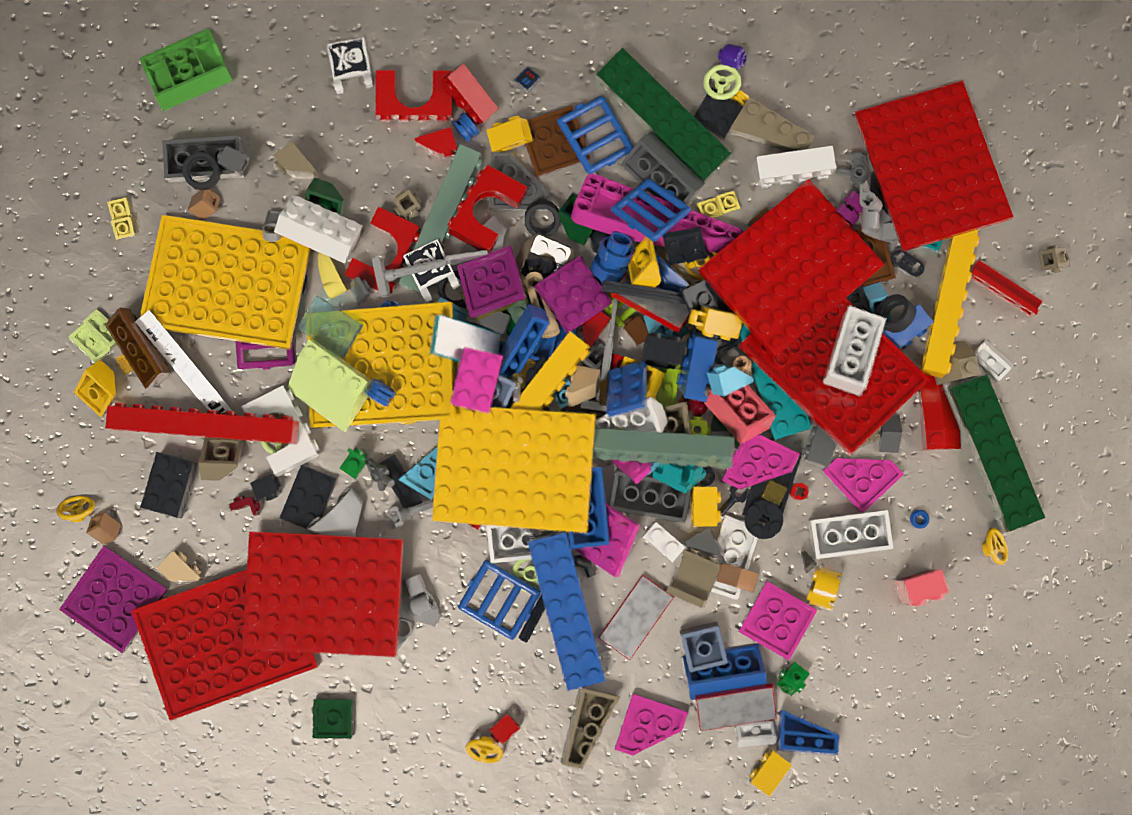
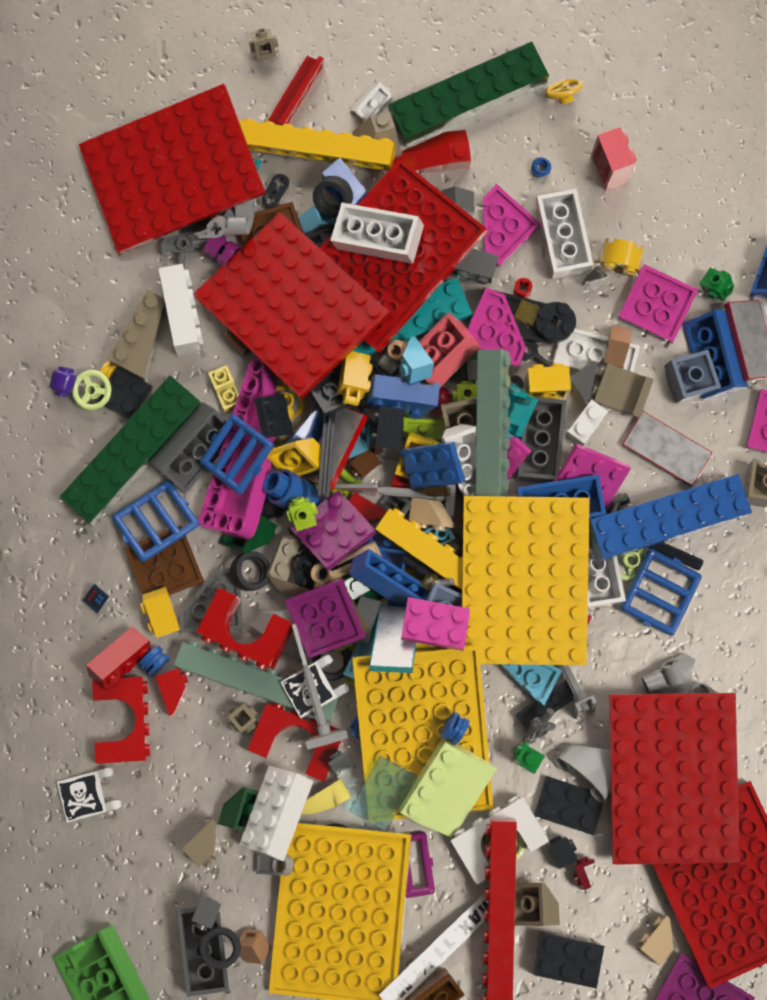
camera: 95 degrees left, 5 degrees down
none -> lime brick [287,496,318,531]

